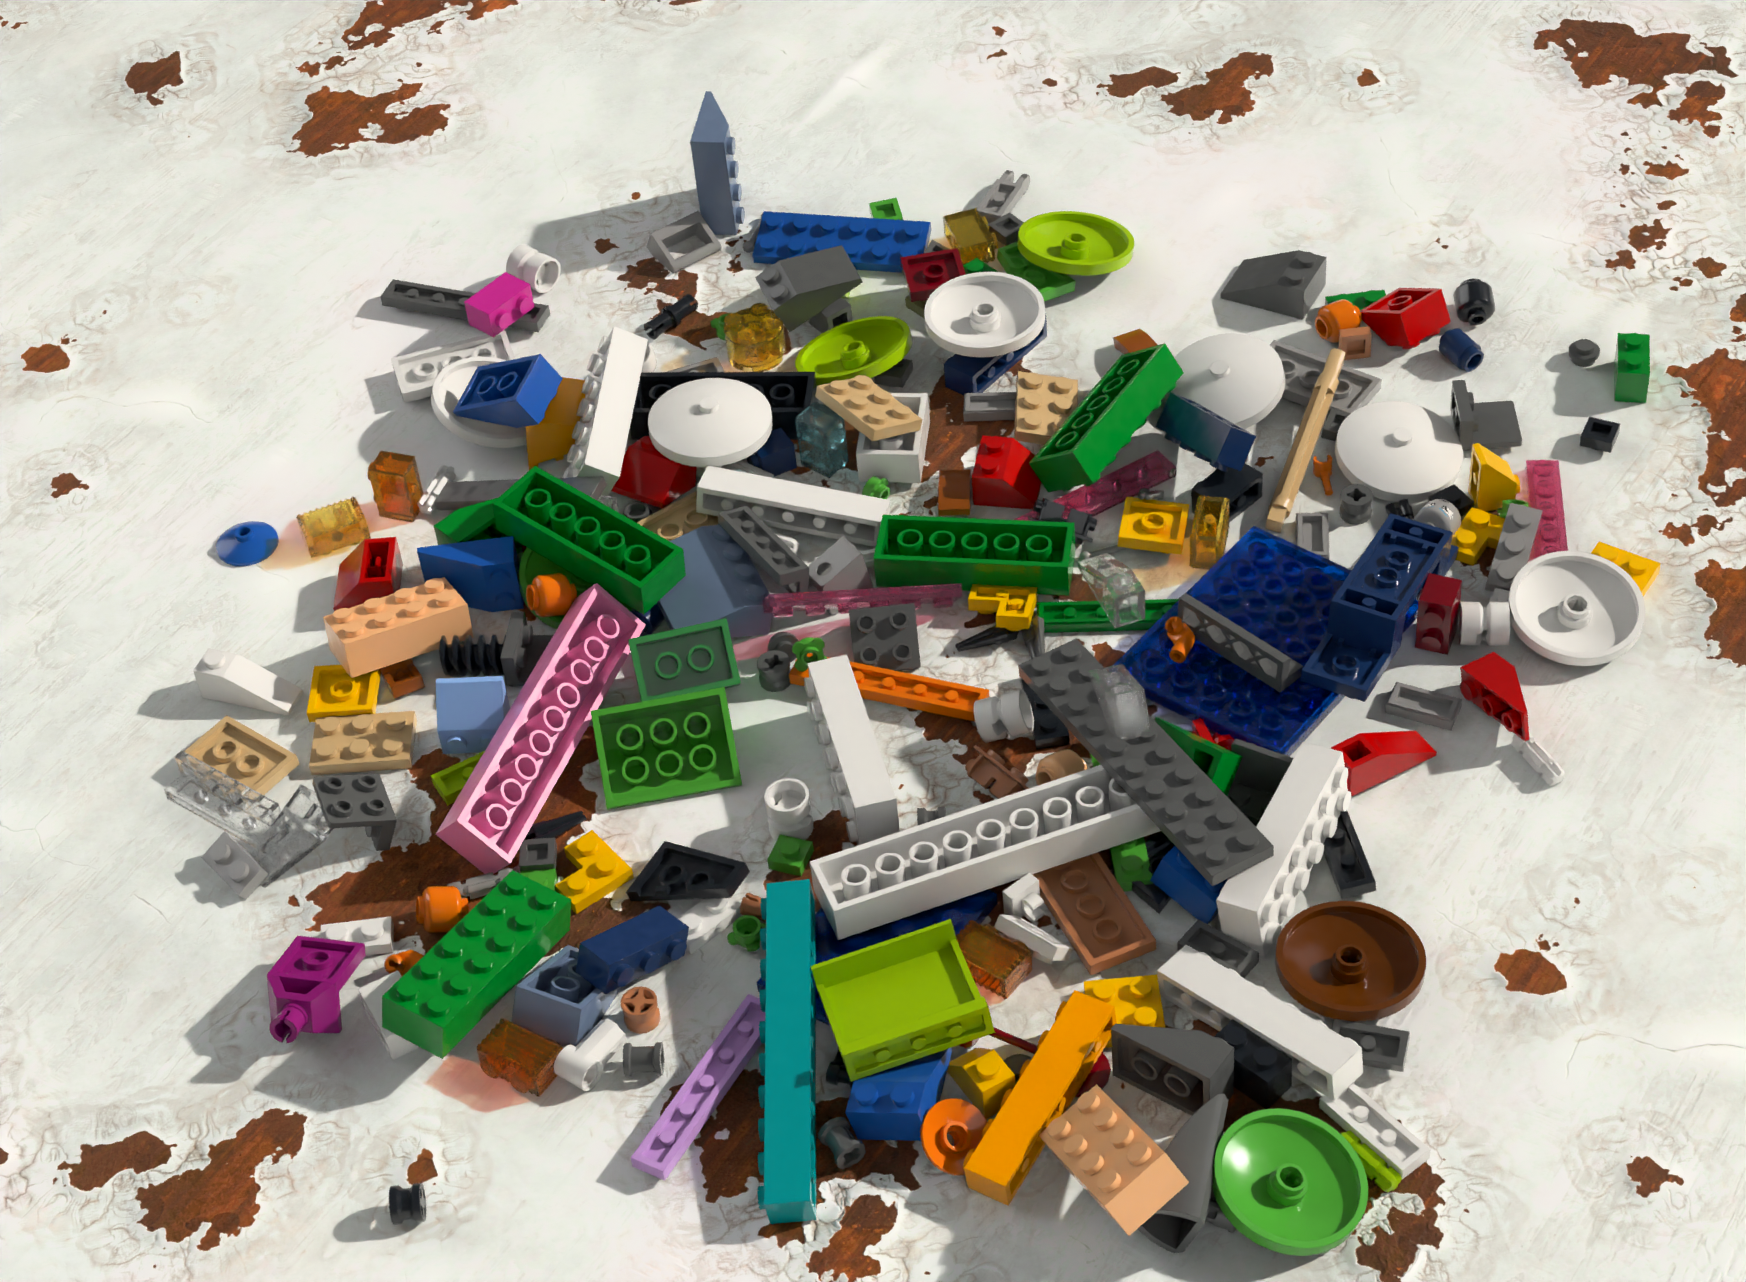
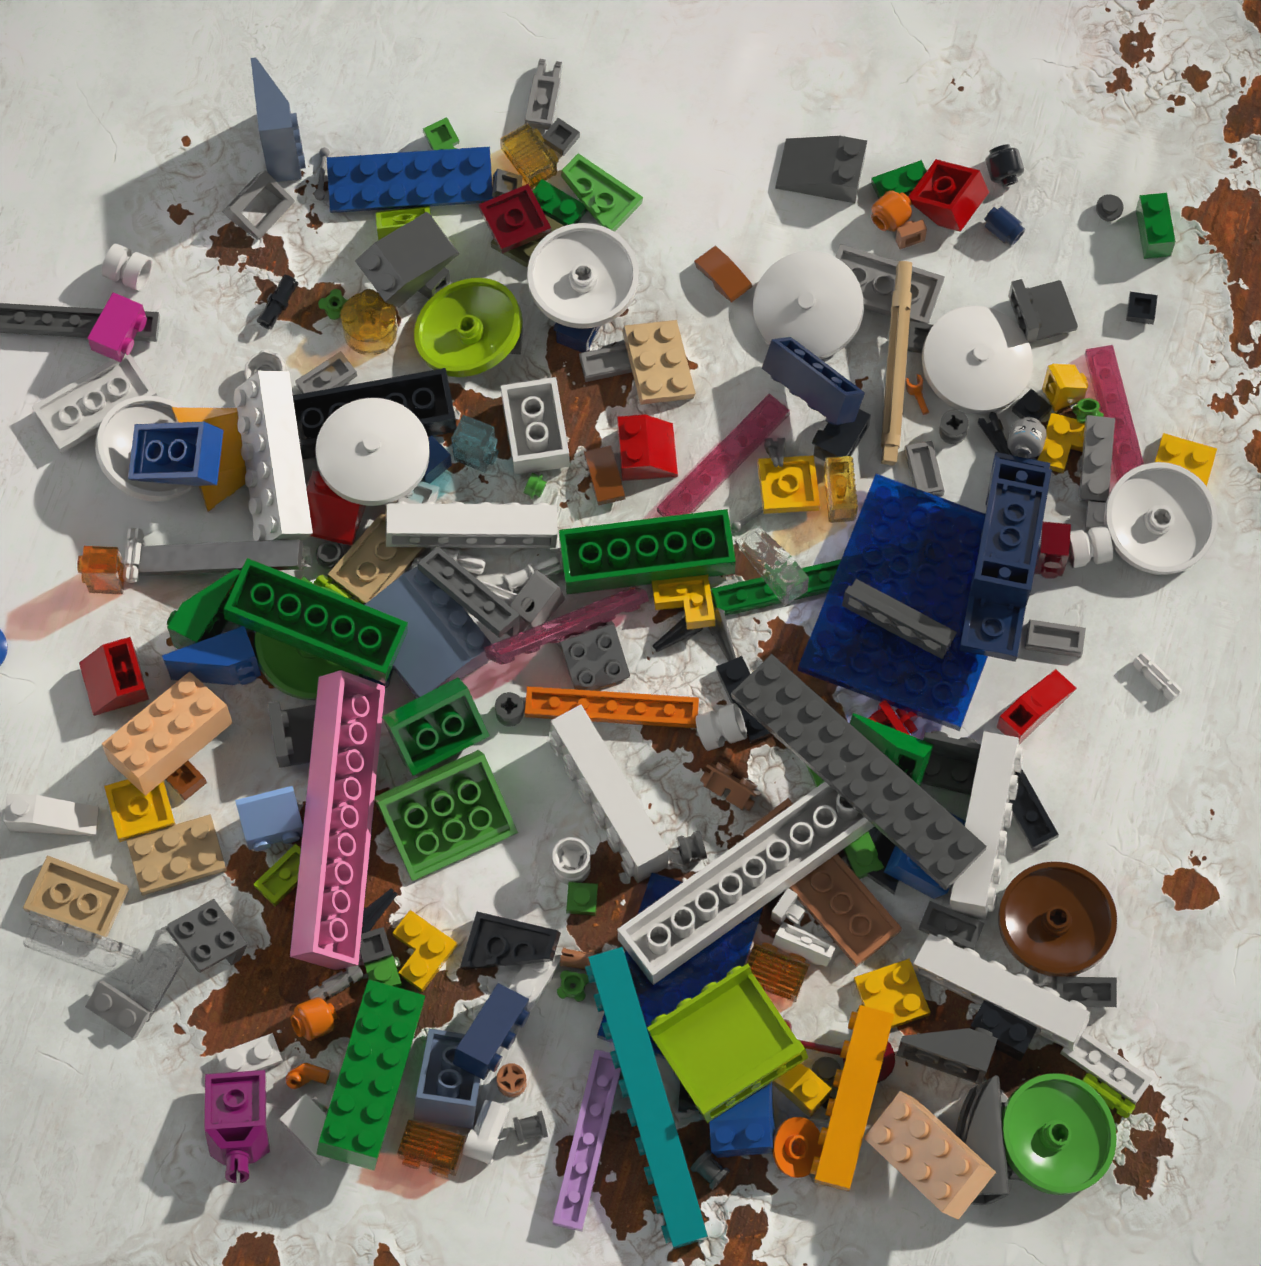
camera: 20 degrees left, 25 degrees up
clear yellow brick [296,496,371,558] -> none
black piece [439,635,506,677] -> none
orange head [526,573,577,618] -> none
dark grey plate [767,632,798,662] -> none
bright green plate [792,637,827,672] -> none
tan plate [815,375,923,441] -> none
lime dish [1017,211,1134,276] -> none
black hinge [1027,498,1097,545] -> none
green brick [1029,343,1184,493] -> none
light nougat head [1035,749,1087,785] -> none
clear slope [1088,664,1151,740] -> none
orange arm [1165,617,1195,663] -> none
red slope [1460,652,1529,742] -> none

